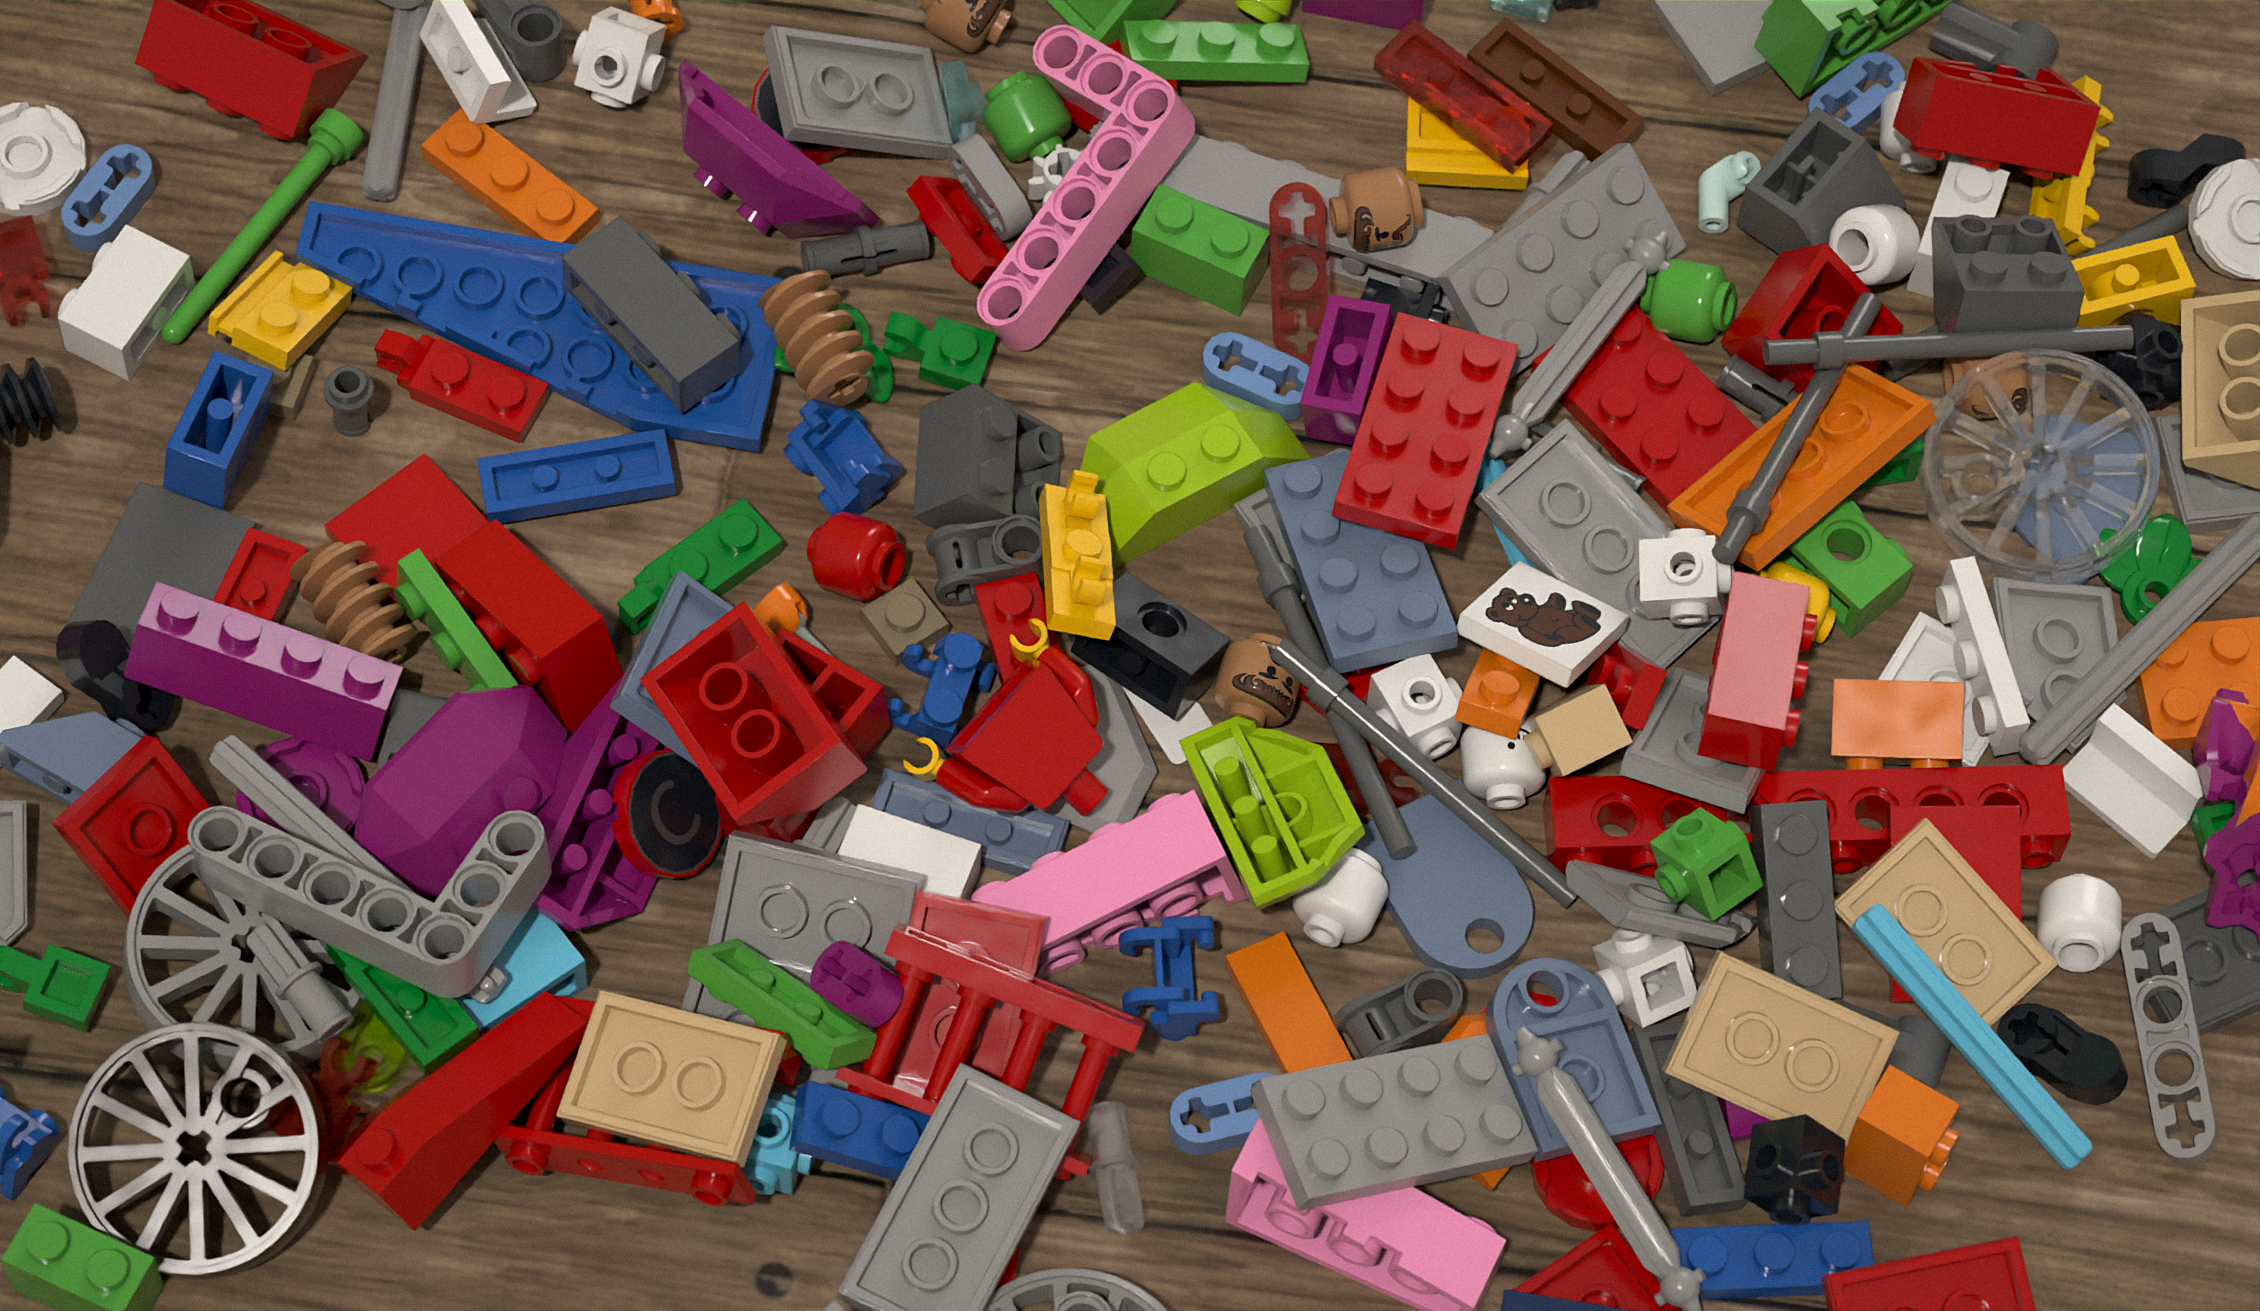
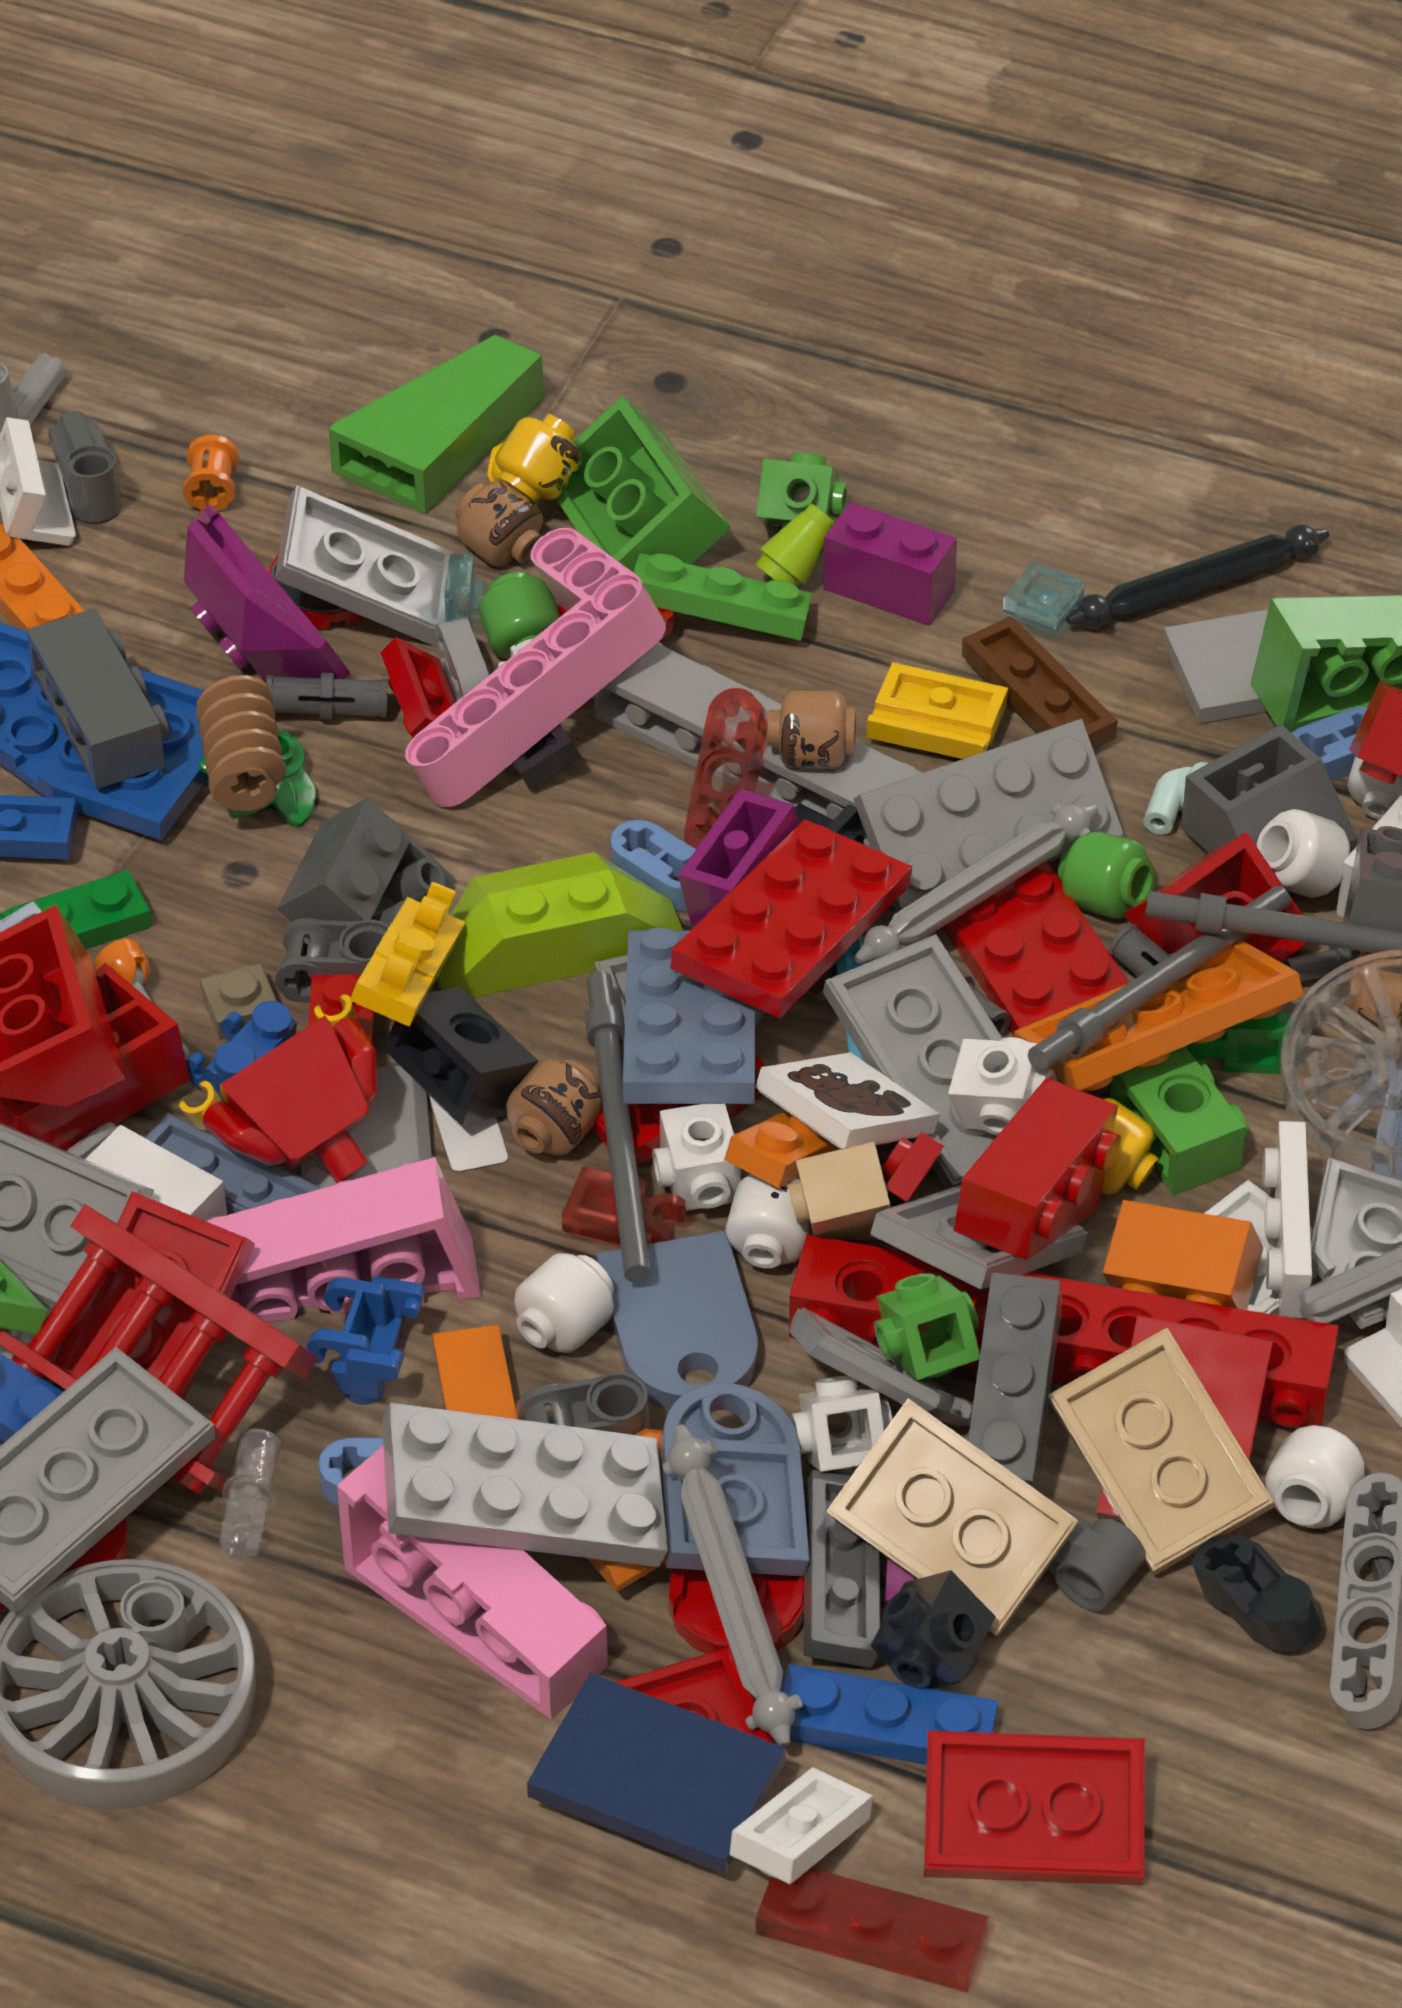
camera: 20 degrees right, 15 degrees down
white brick [573,7,667,107] -> none
blue piece [784,399,903,515] -> none
red head [807,512,905,601] -> none
magenta beam [810,940,904,1028] -> none
green plate [882,312,997,391] -> none
bright green brick [1130,183,1271,317] -> none
lime wedge [1178,715,1365,912] -> none
dark grey bar [1269,637,1577,909] -> none
clear red plate [1373,19,1554,174] -> none
orange brick [1843,1065,1961,1208] -> none
medium azure axle [1852,903,2093,1170] -> none

